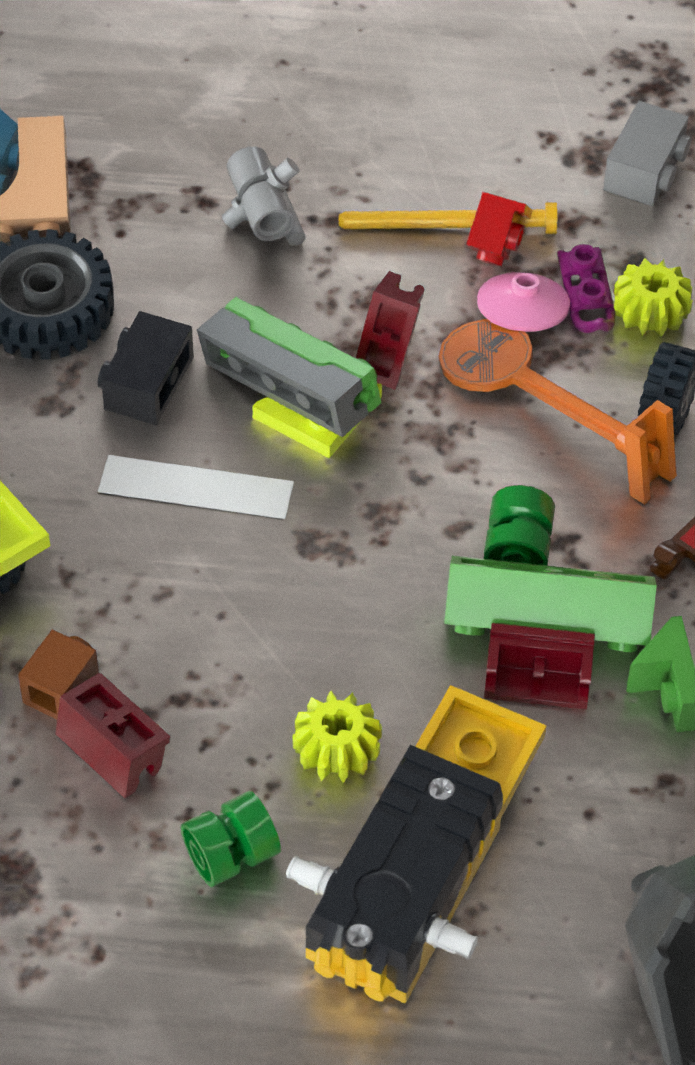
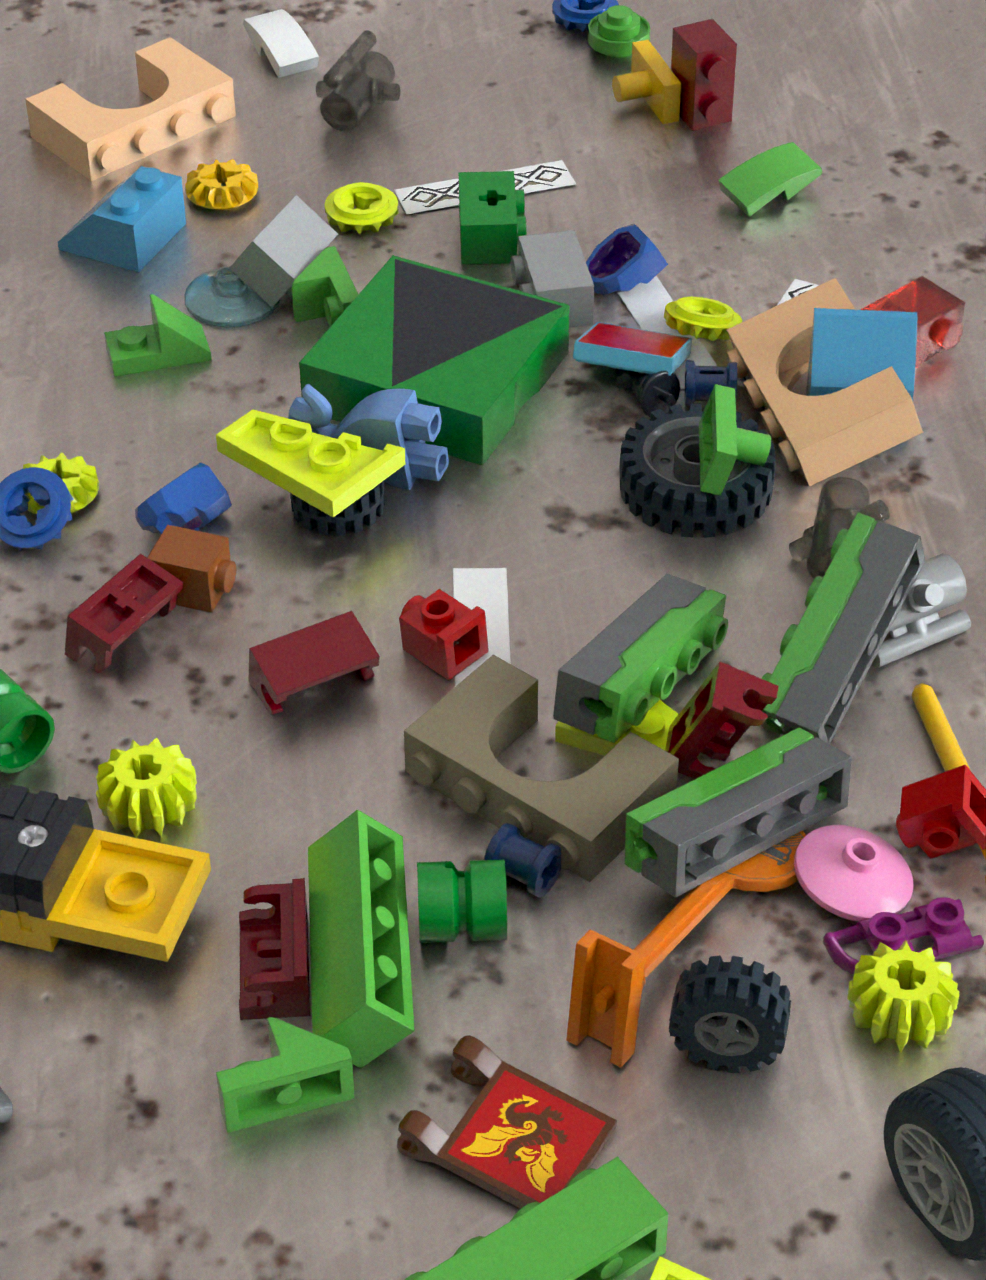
camera: 80 degrees right, 10 degrees down
black brick [98,311,194,425] -> none
none -> dark red hinge [248,611,380,716]
none -> red brick [399,589,489,681]
none -> dark tan arch [404,655,679,882]
none -> dark blue bush [484,823,561,898]
none -> dark grey piece [625,727,852,898]
none -> bright green tile [699,384,771,496]
none -> dark grey piece [761,512,925,744]
none -> clear smoke pin [789,477,890,579]

